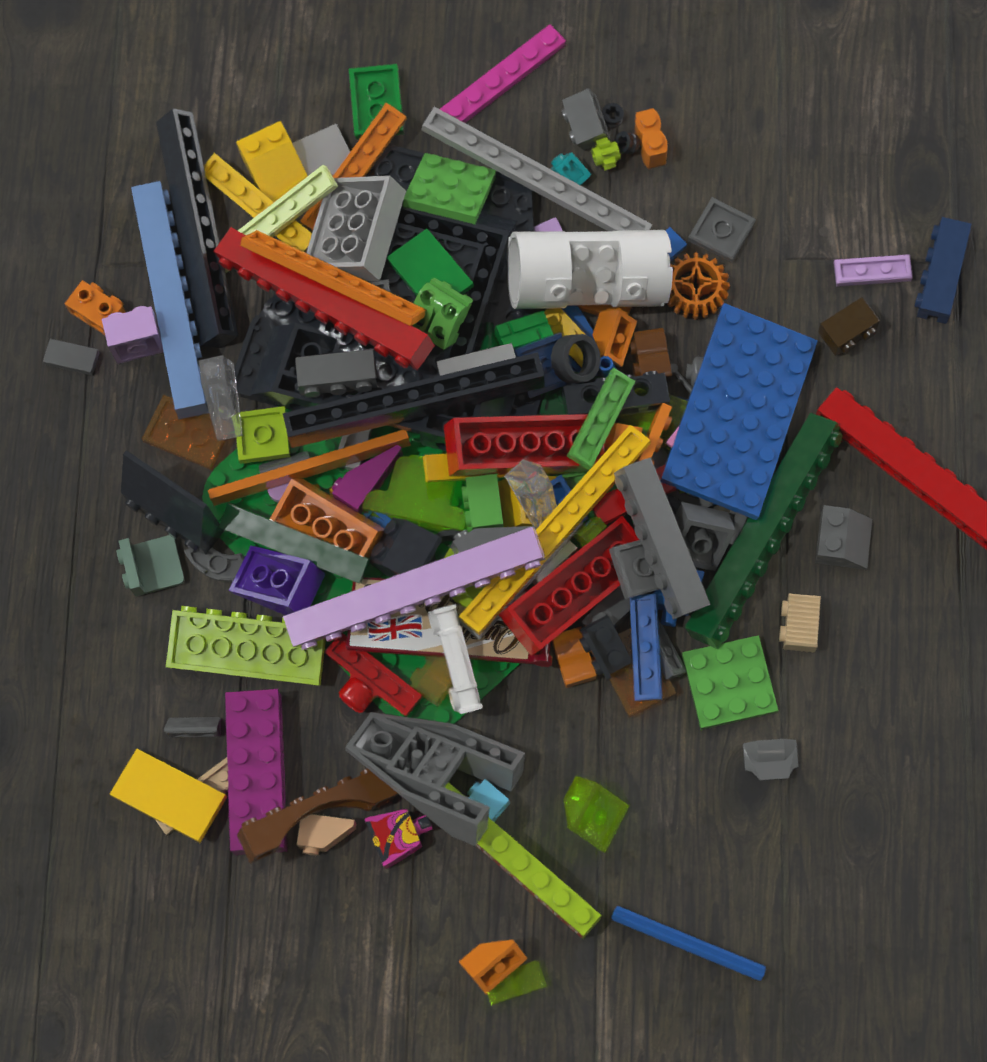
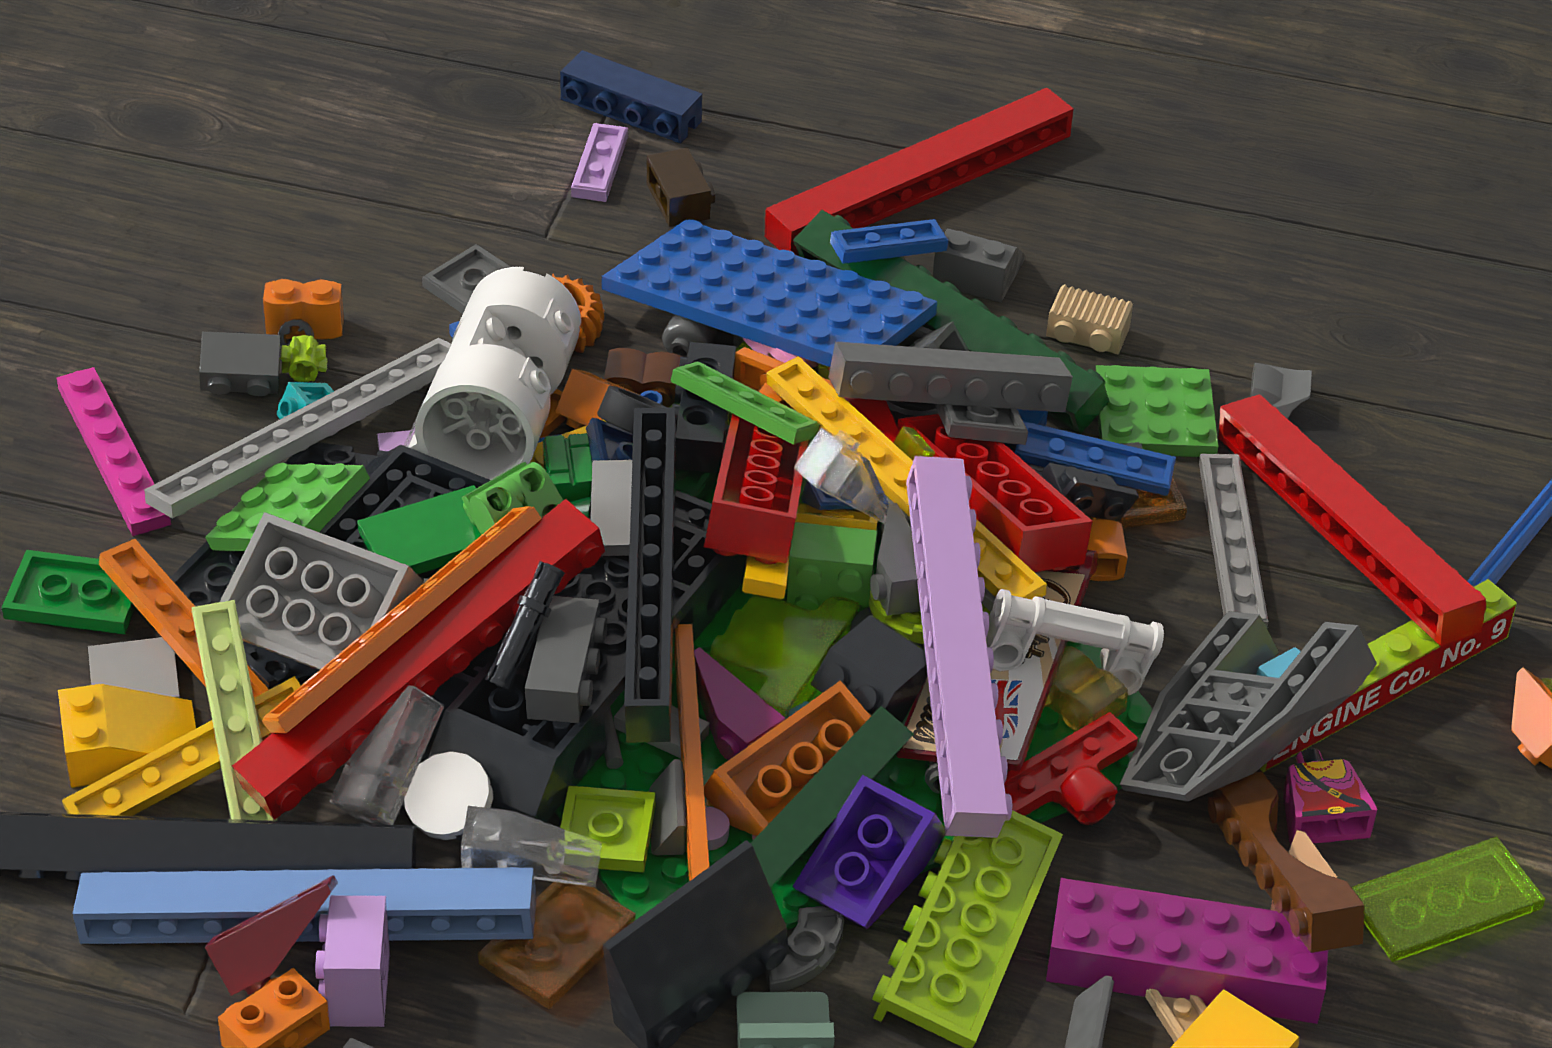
camera: 85 degrees left, 30 degrees down
clear neon green slope [564,776,629,853] -> none
none -> dark red slope [205,875,338,996]
none -> clear slope [329,685,444,825]
none -> white tile [404,752,493,840]
none -> black pin [485,561,565,692]
none -> blue tile [830,219,948,263]
none -> light grey tile [1199,454,1268,628]
none -> red brick [1218,394,1486,646]
none -> clear neon green tile [1351,837,1545,962]

